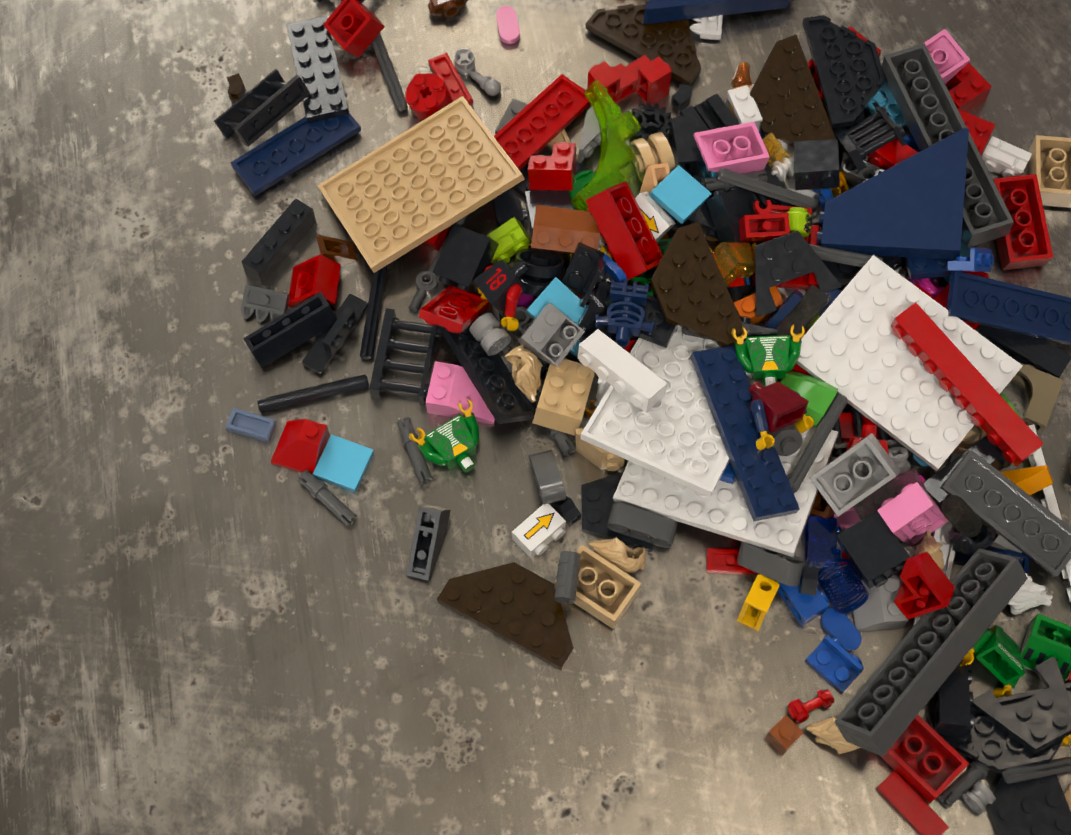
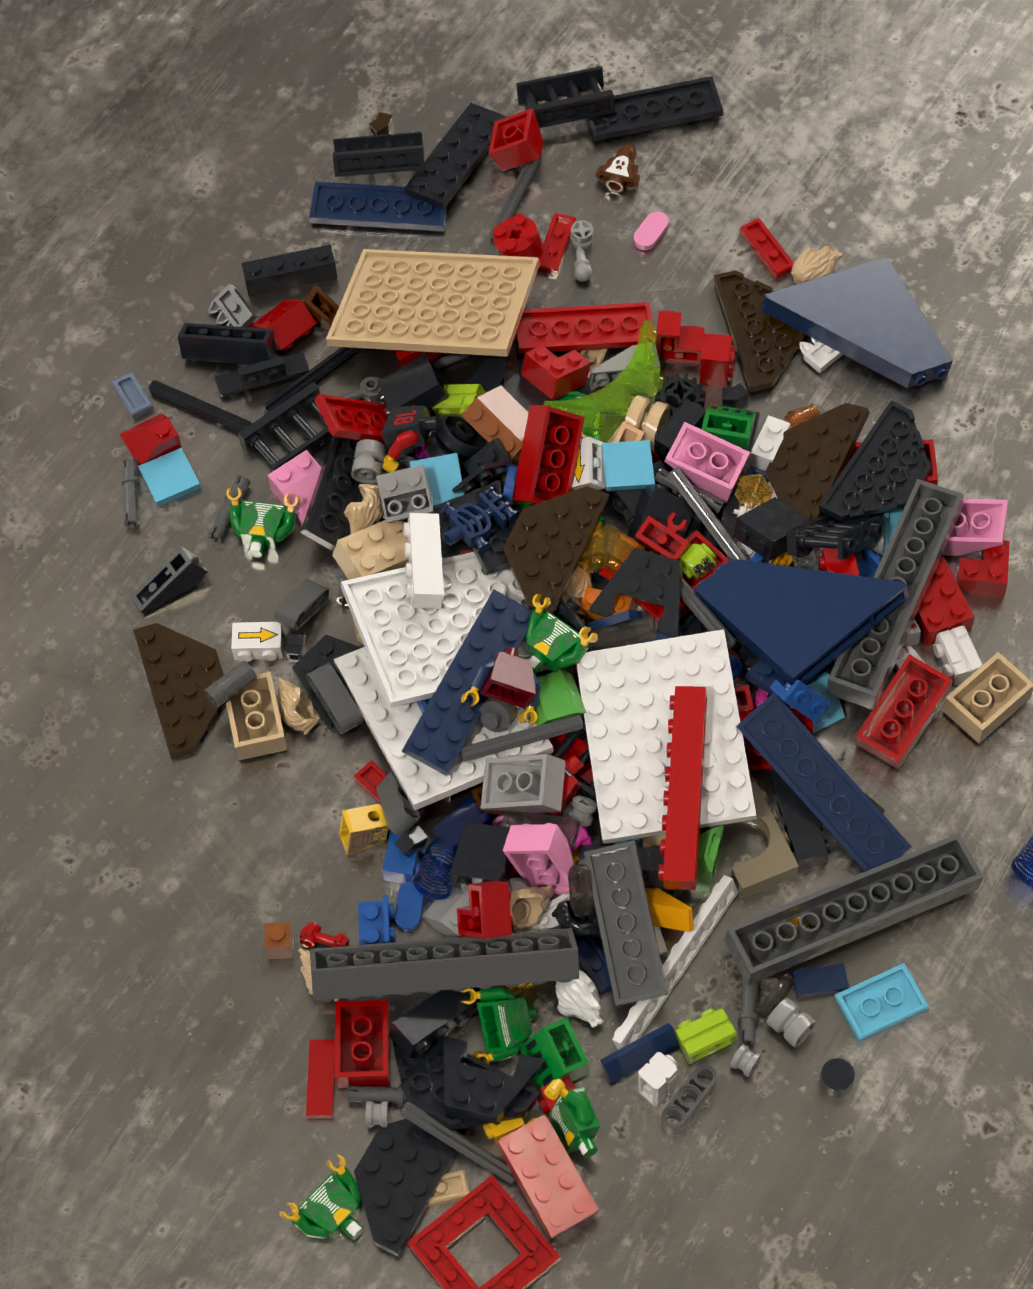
camera: 45 degrees right, 5 degrees down
none -> green slope [701,404,757,451]

